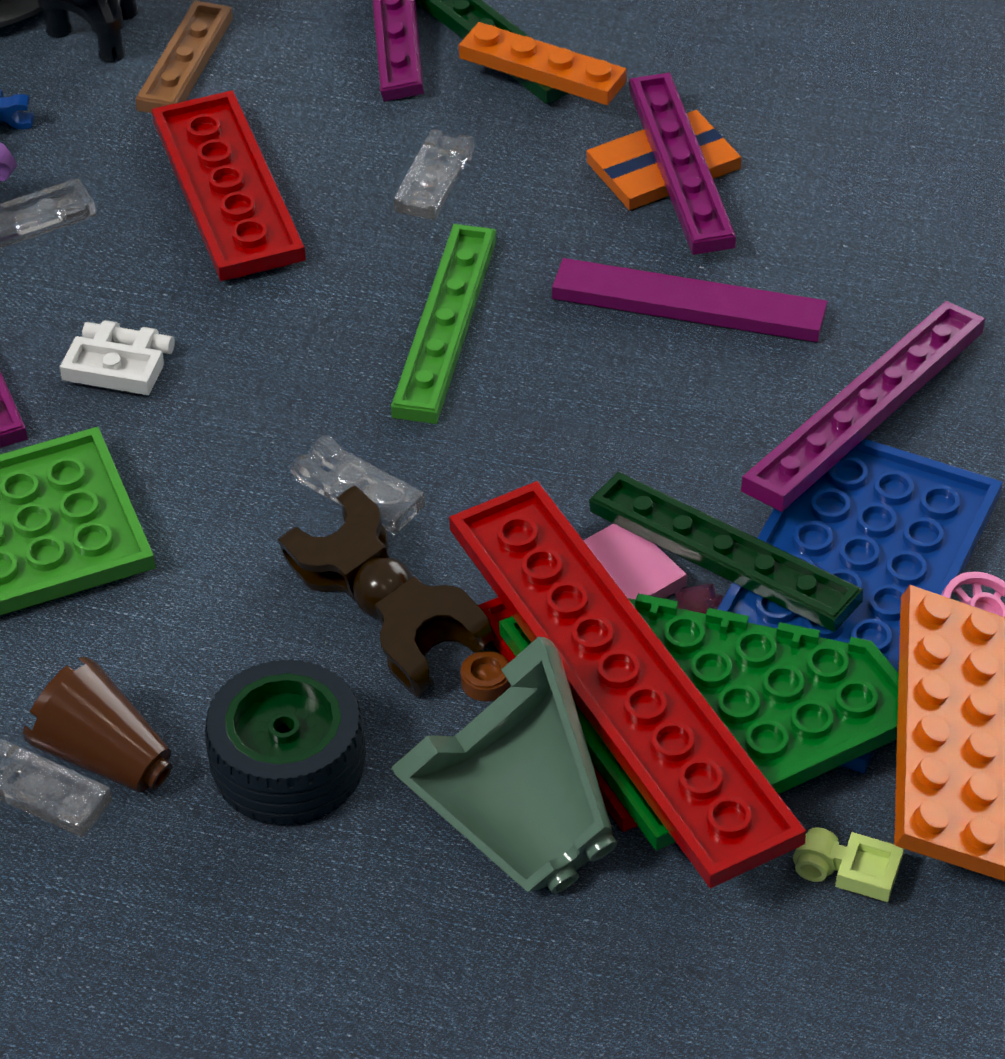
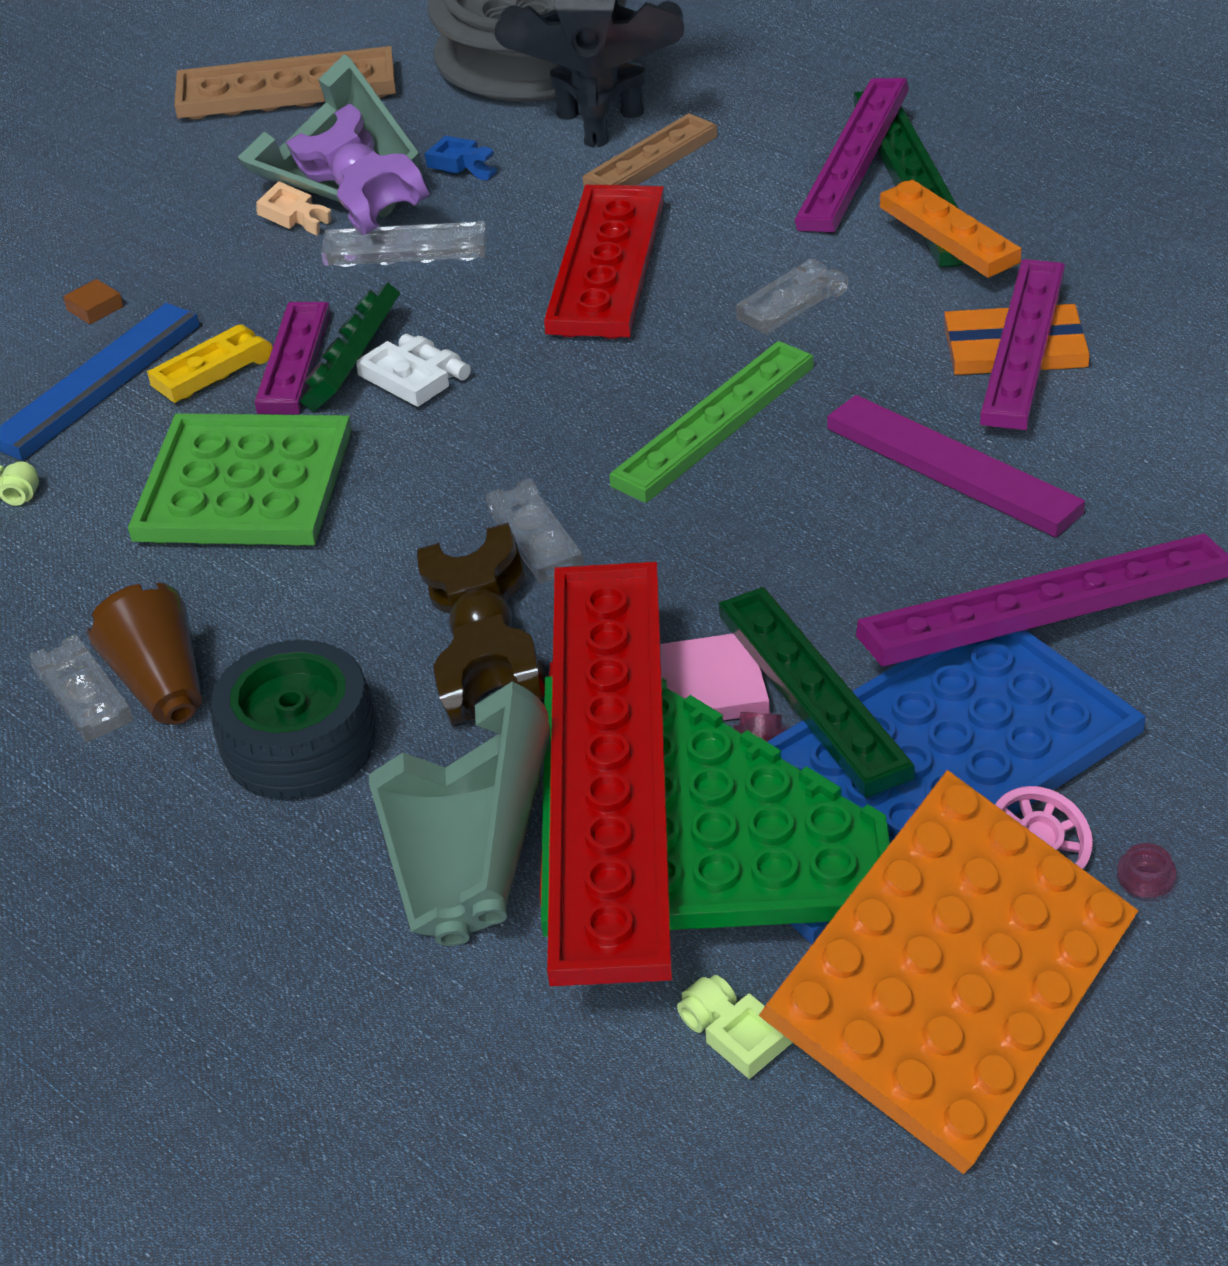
camera: 30 degrees right, 5 degrees down
none -> dark green plate [300,282,401,413]

